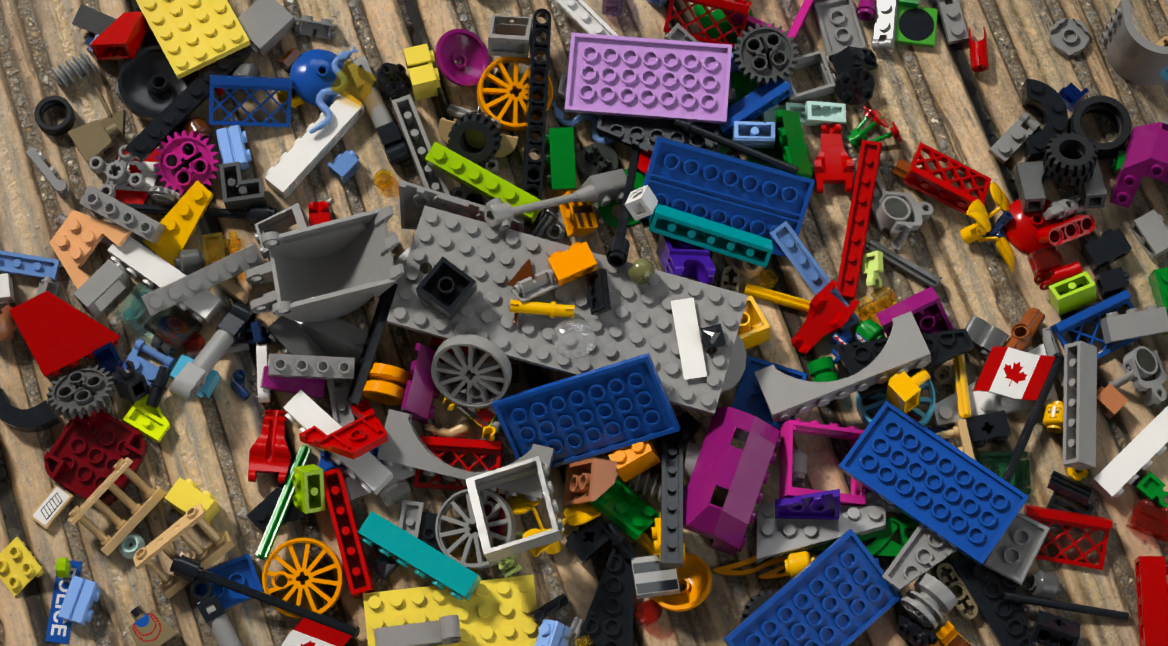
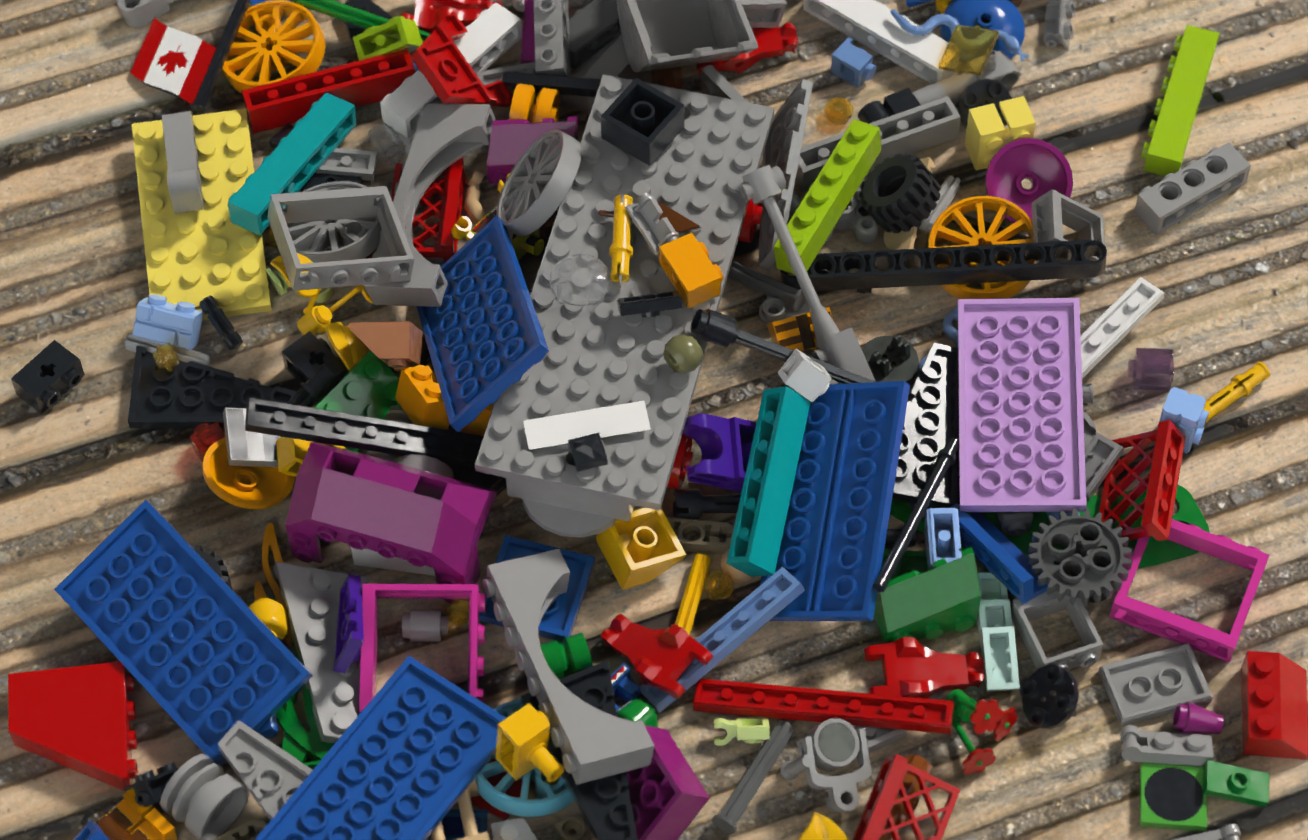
camera: 90 degrees right, 15 degrees down
green wedge [545,127,576,190] -> none
black slope [831,46,878,75] -> none
clear yellow hinge [855,286,896,321] -> none

